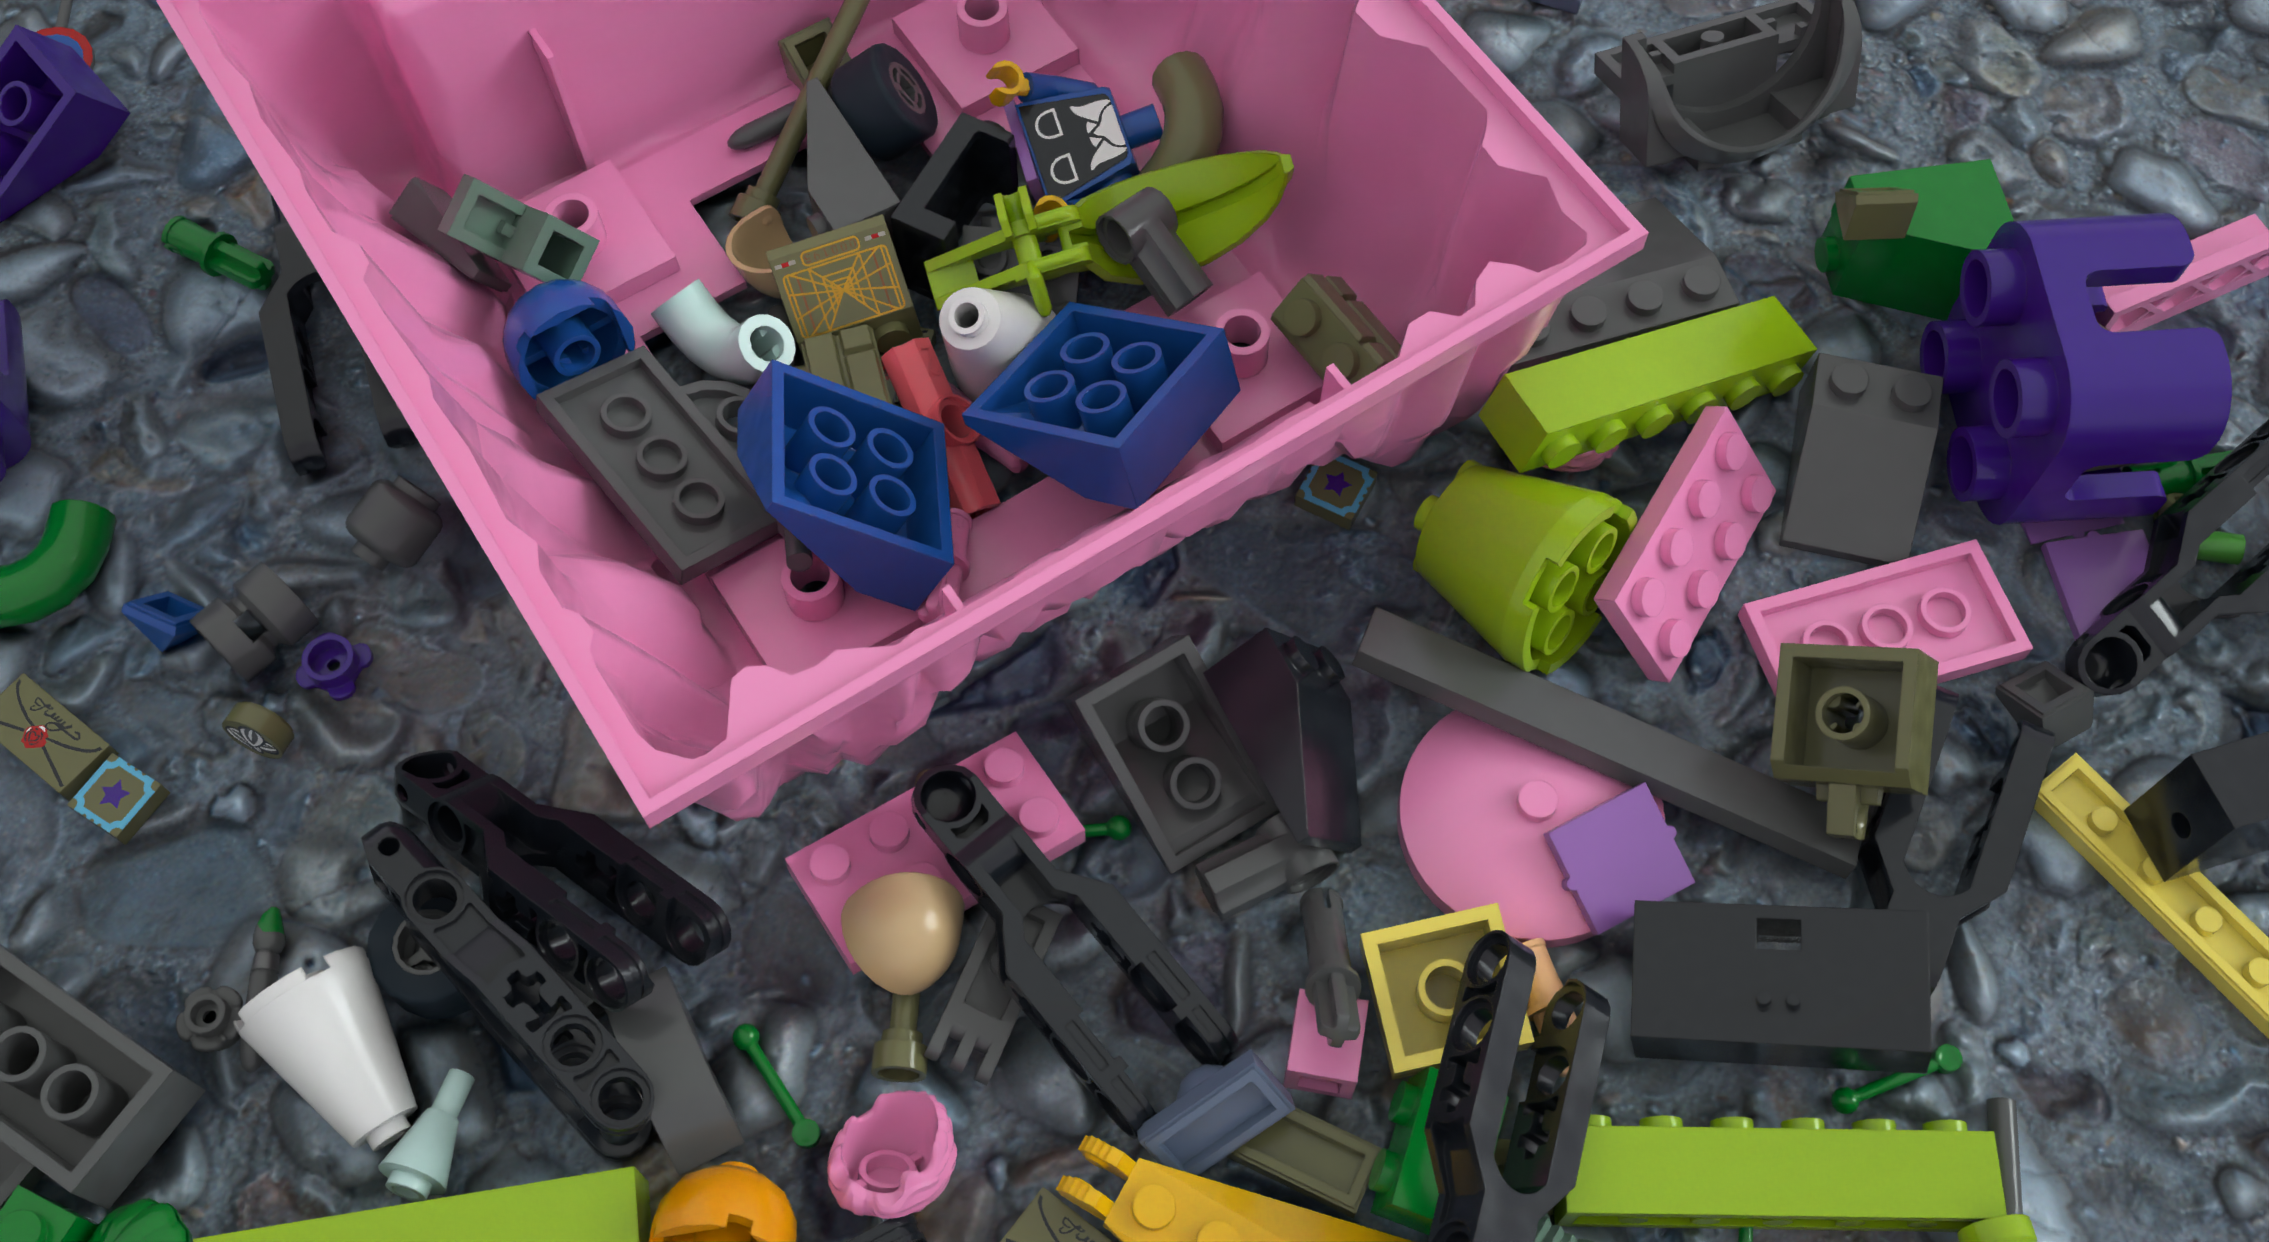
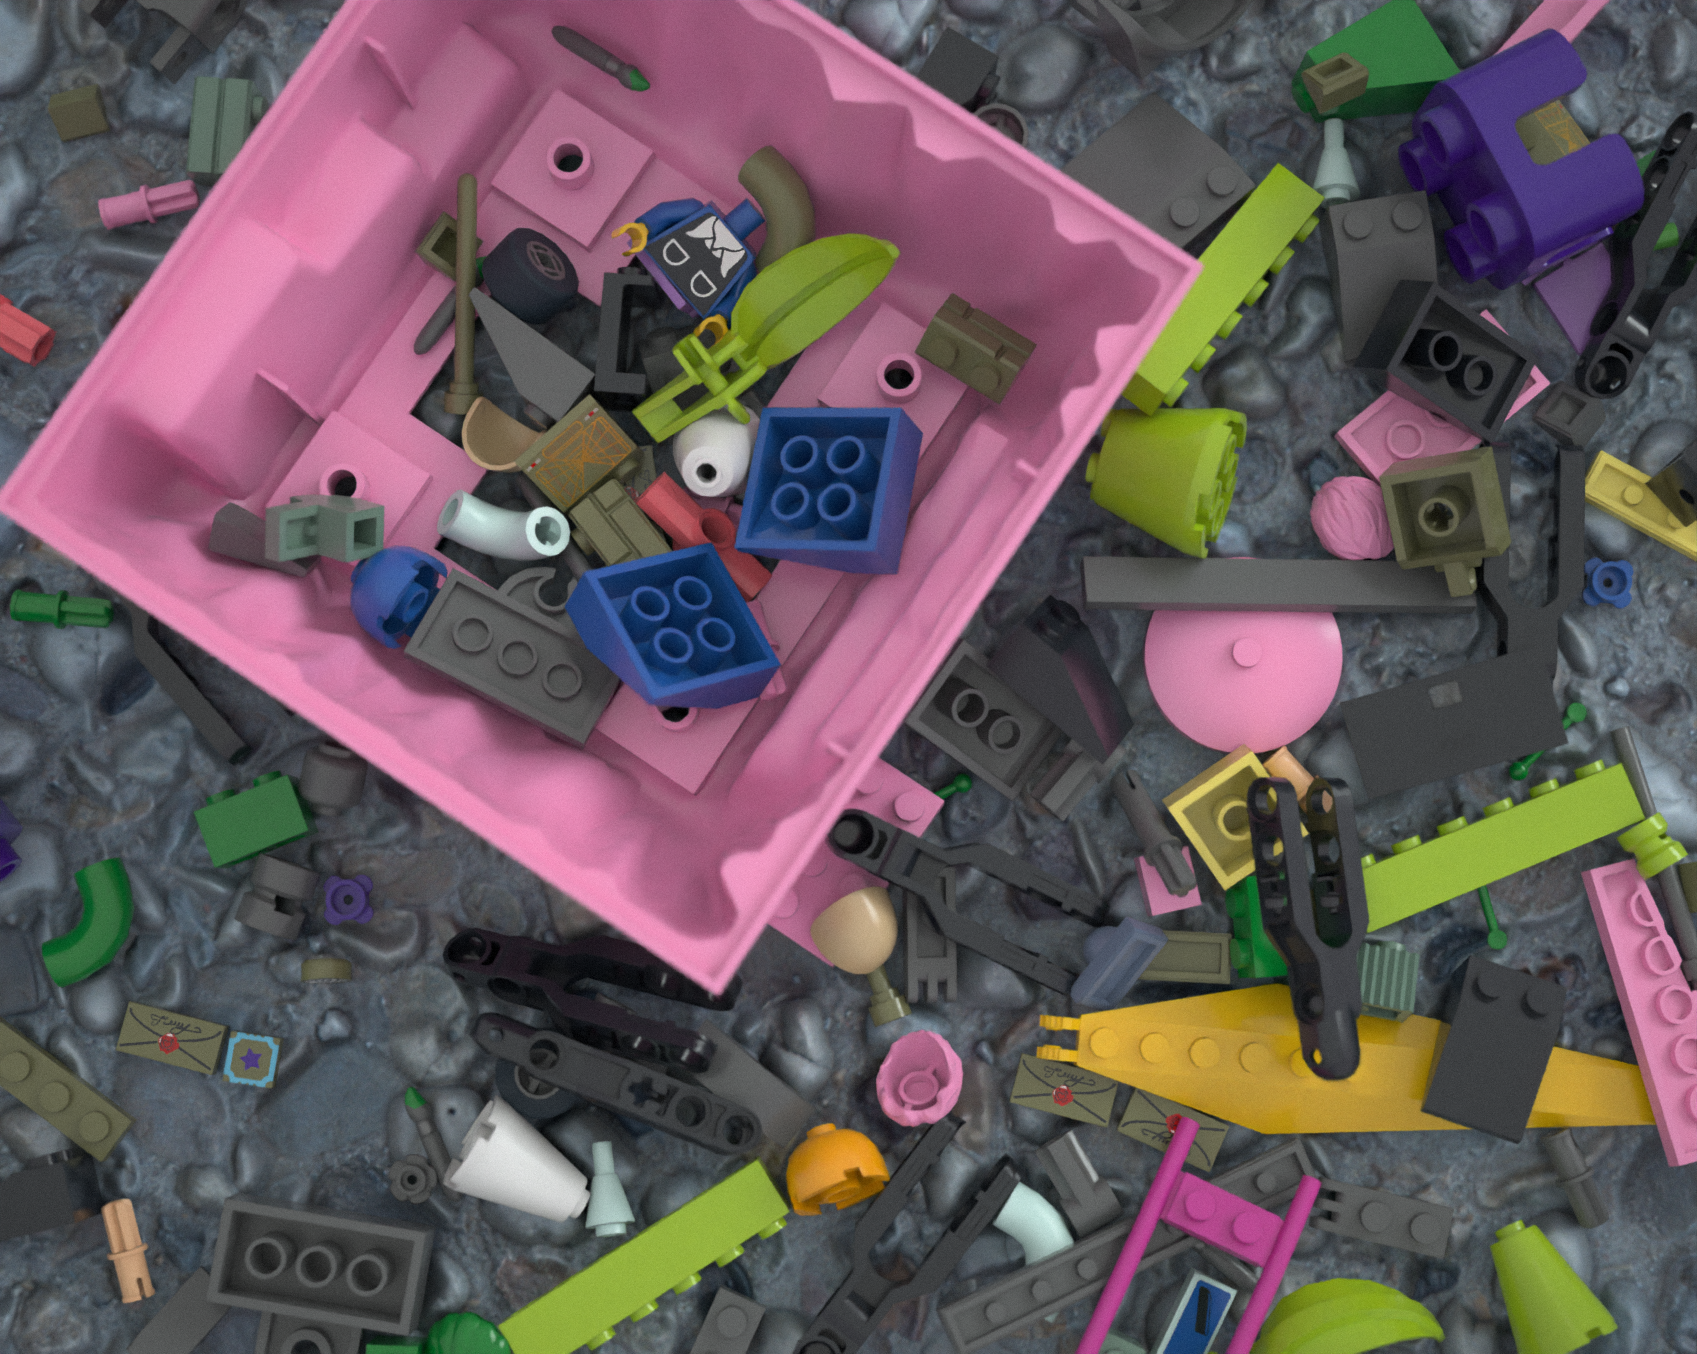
camera: 20 degrees left, 20 degrees up
blue slope [122,591,205,652] -> none
green hinge [732,1023,821,1149] -> none
dark grey piece [1096,187,1213,317] -> none
medium lavender piece [1543,782,1695,935] -> none
bright pink plate [1593,406,1776,683] -> none
none -> green brick [194,770,319,869]
none -> bright pink hair [1310,476,1394,560]
none -> light aqua cone [1313,118,1360,209]
none -> black slope [1354,280,1539,443]
none -> blue plate [1582,558,1633,609]

